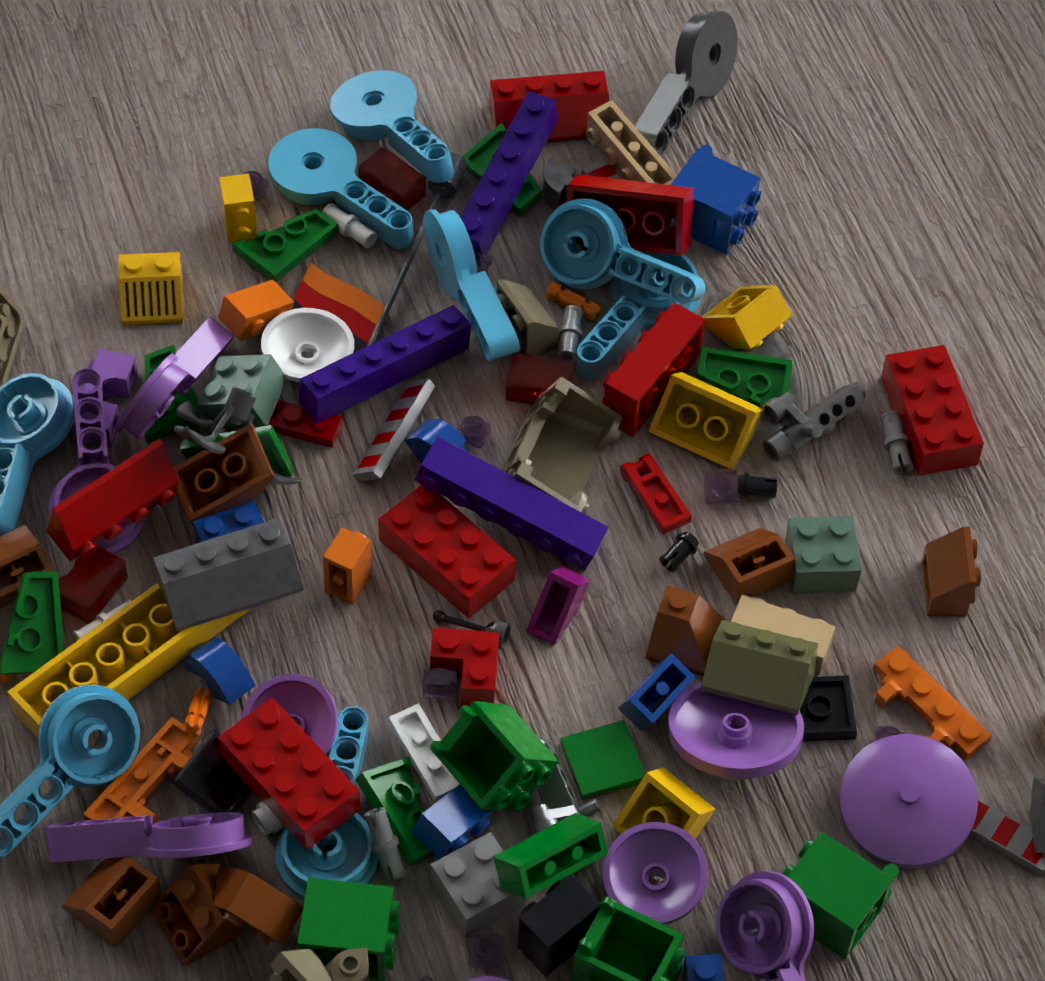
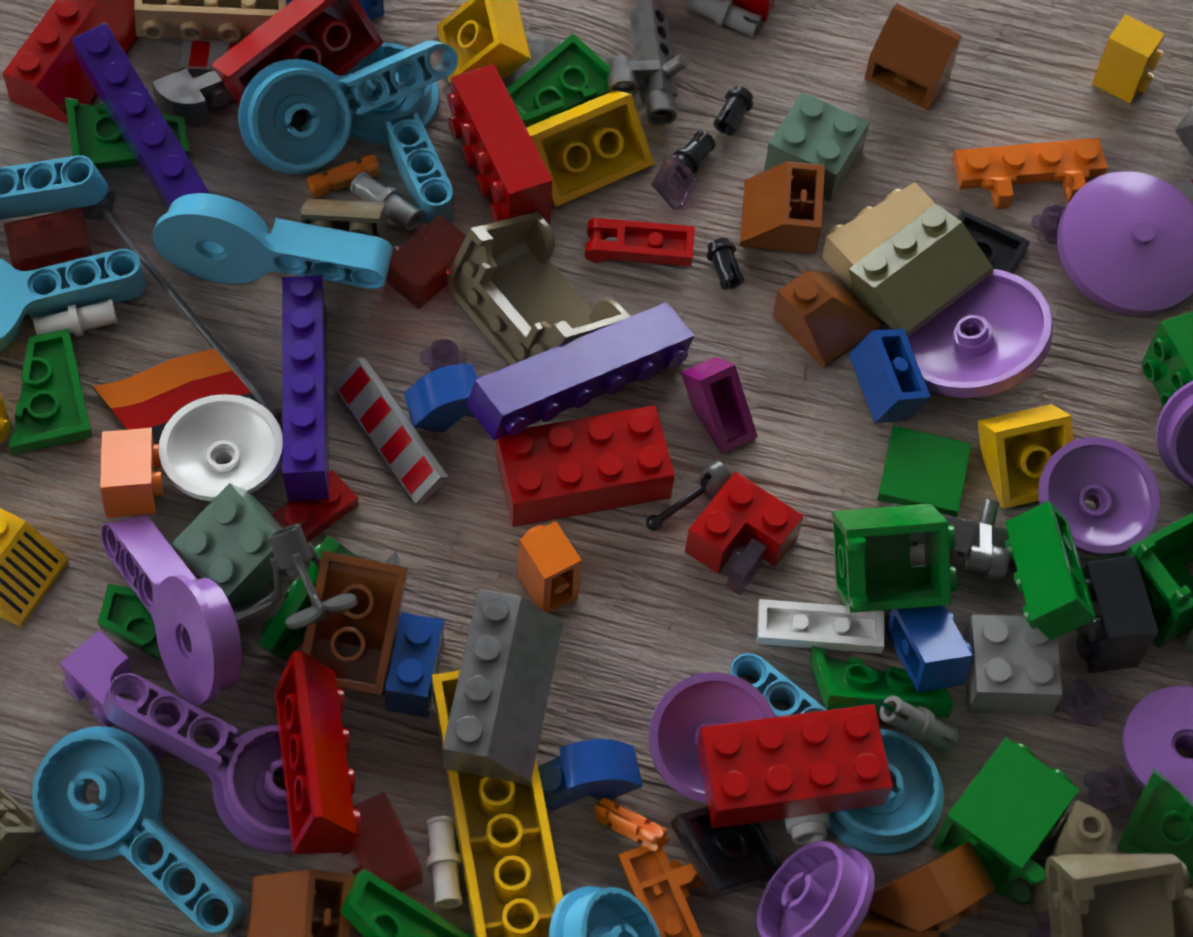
camera: 60 degrees left, 5 degrees up
none -> black pin [713,86,753,135]

